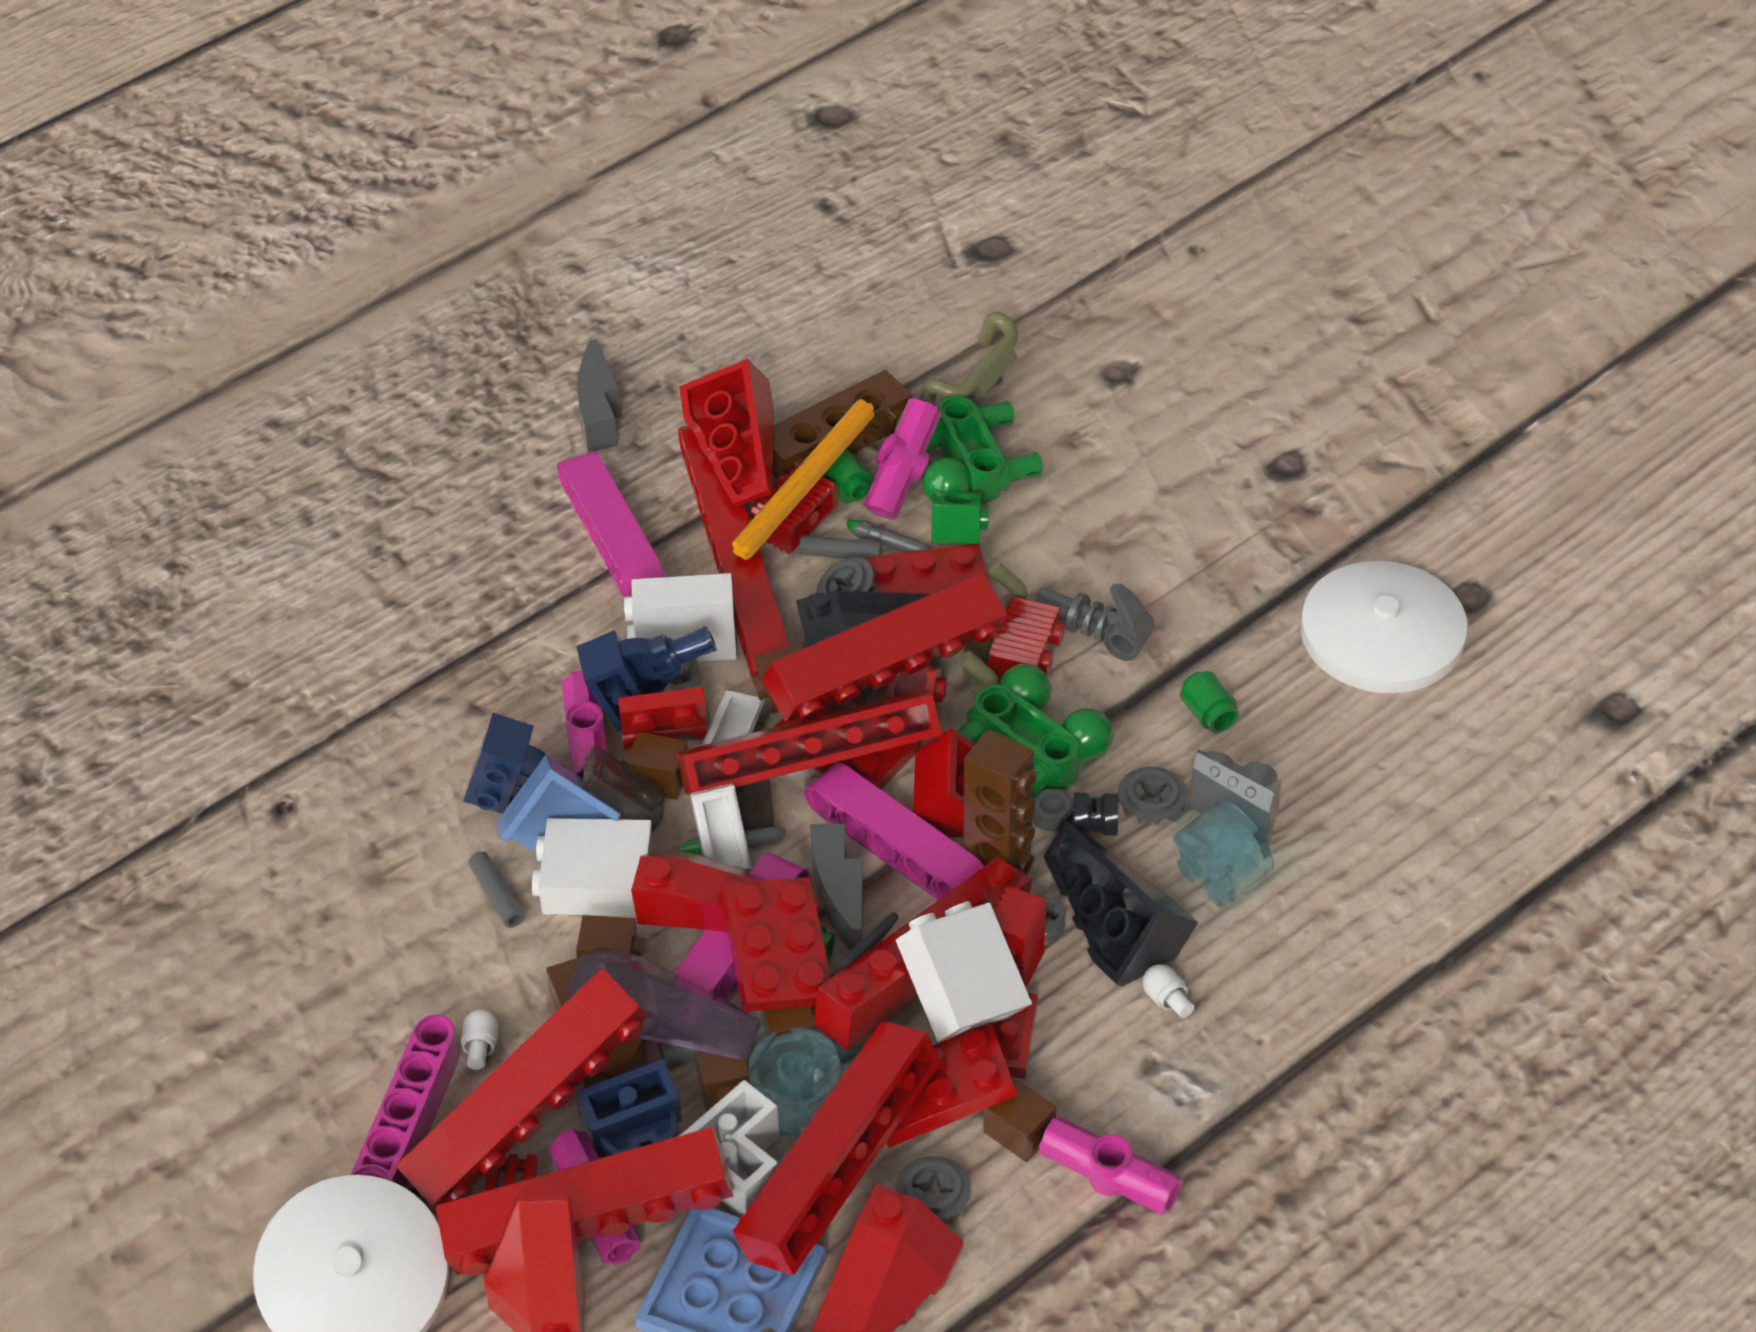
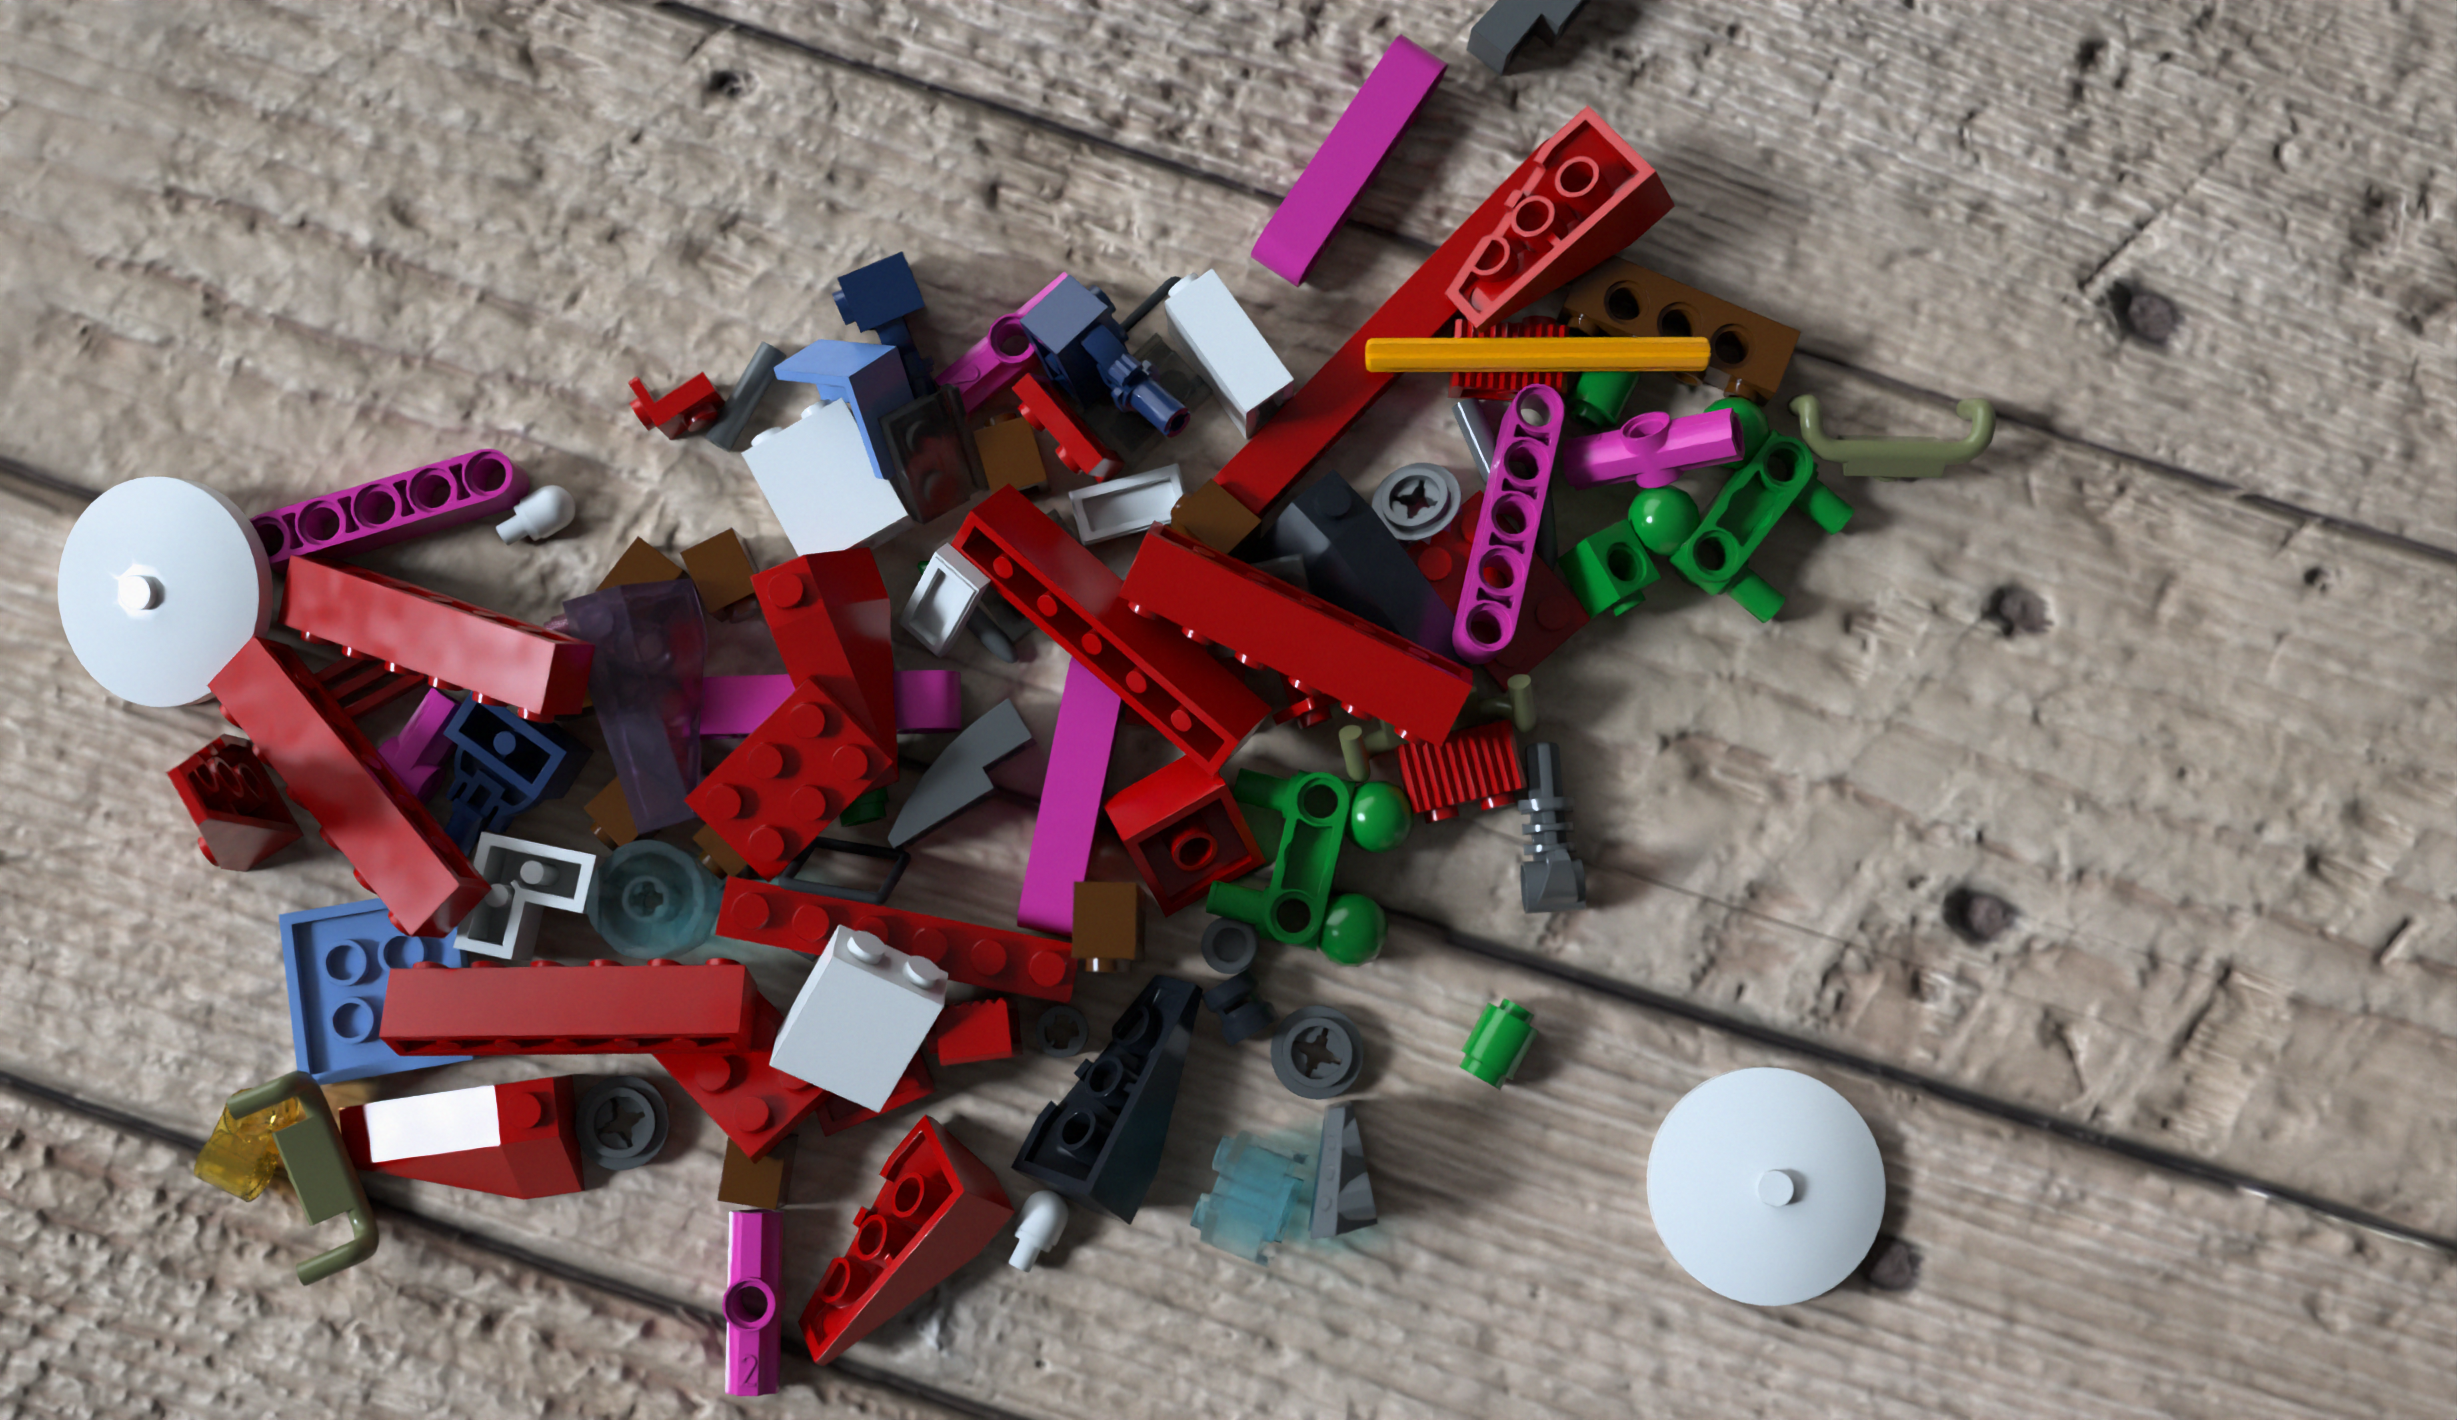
camera: 60 degrees right, 35 degrees up
none -> red bracket [628,372,726,440]
none -> red wedge [798,1114,1015,1366]
none -> dark pink beam [1452,384,1564,664]

